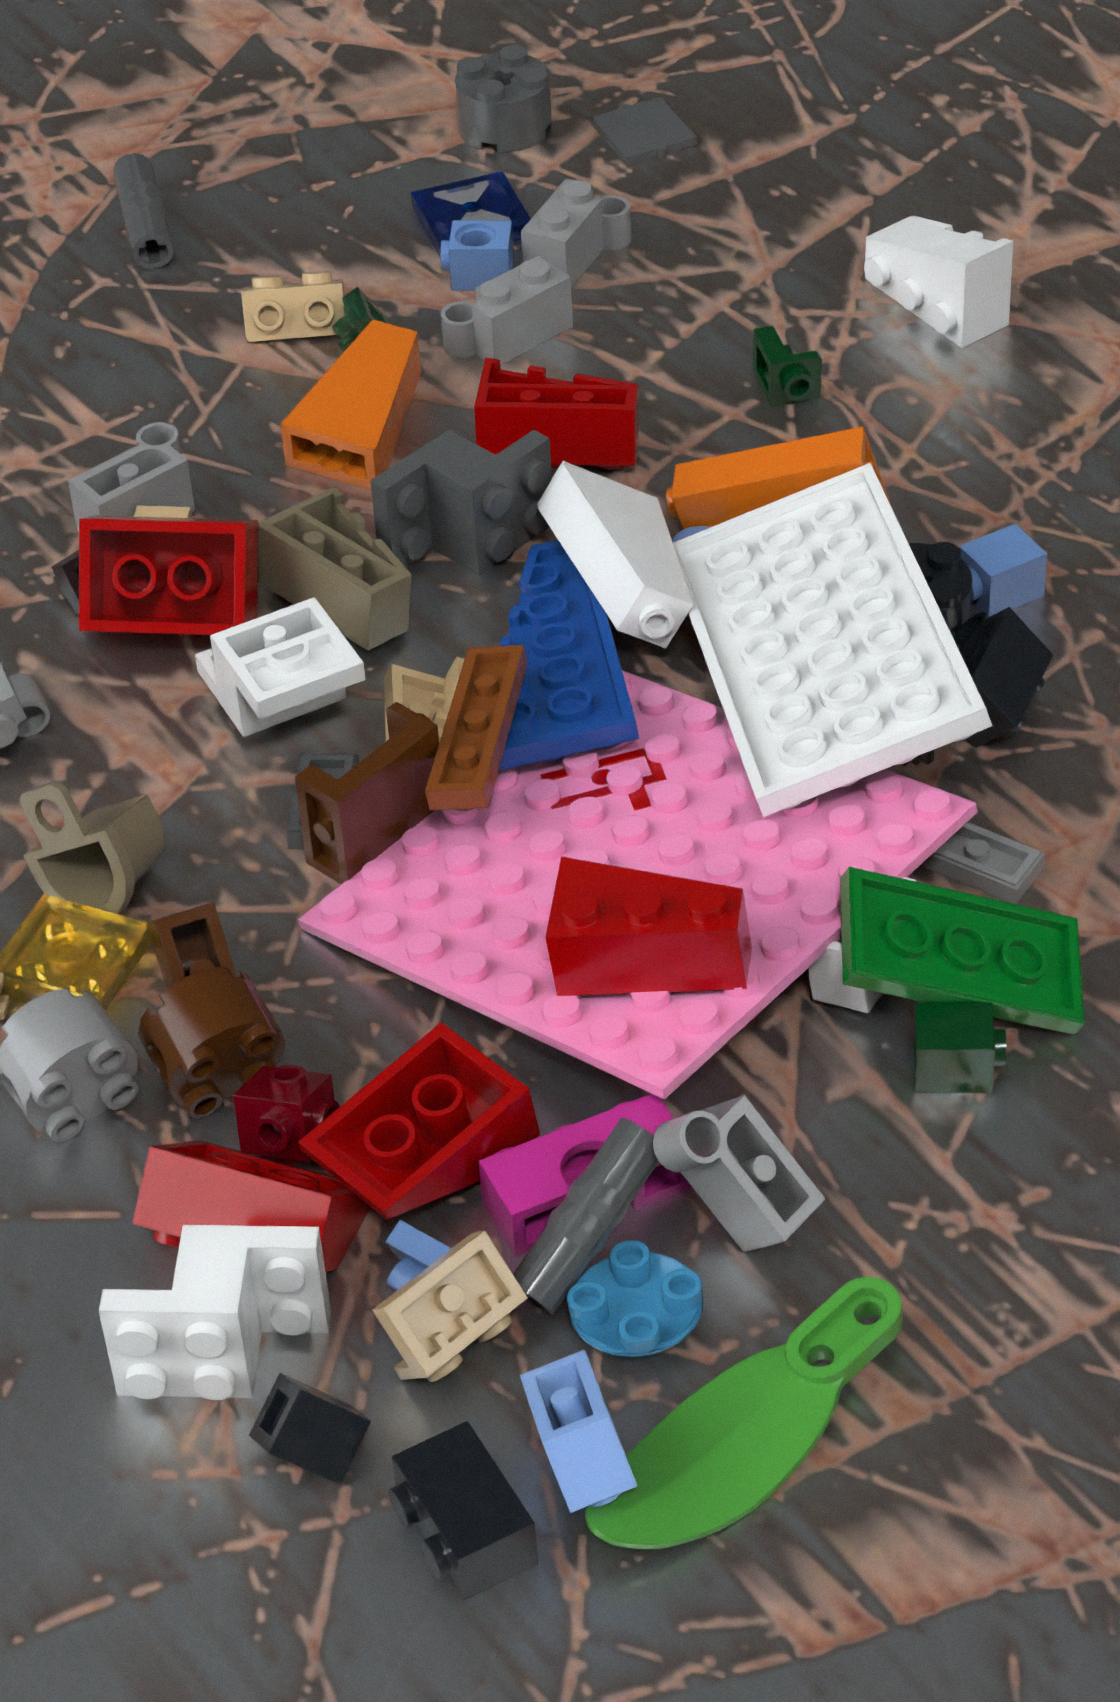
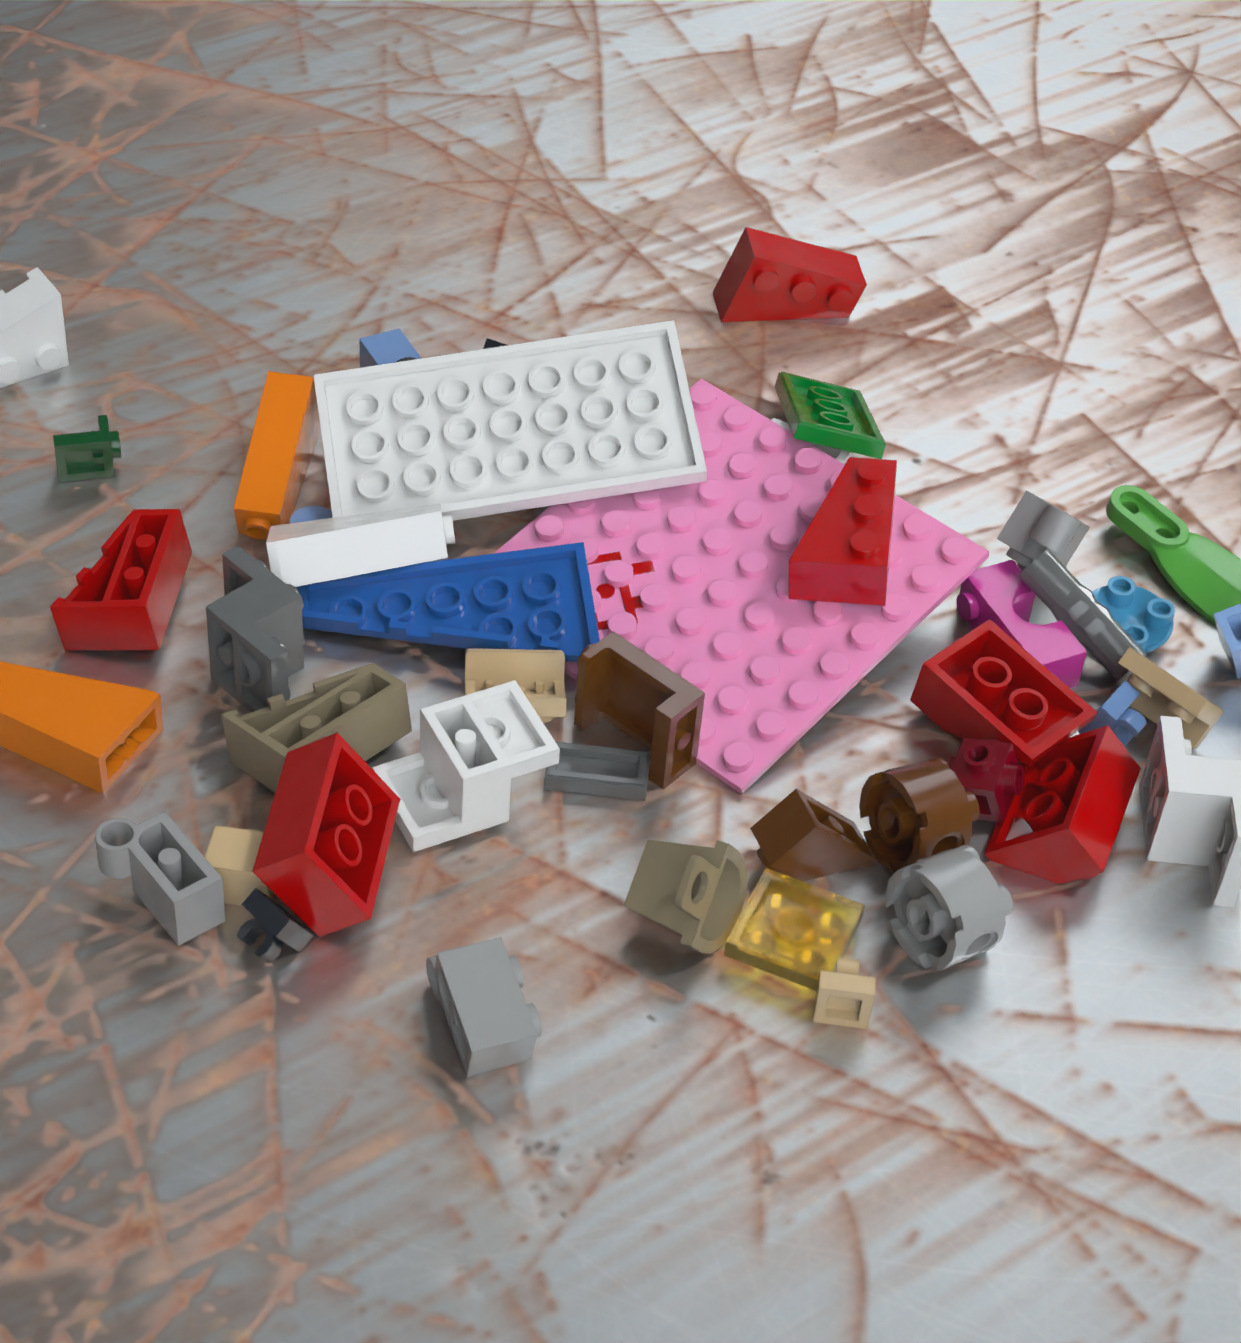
camera: 95 degrees left, 0 degrees up
dark orange plate [425,645,528,811] -> none
dark green brick [914,1002,1006,1093] -> none

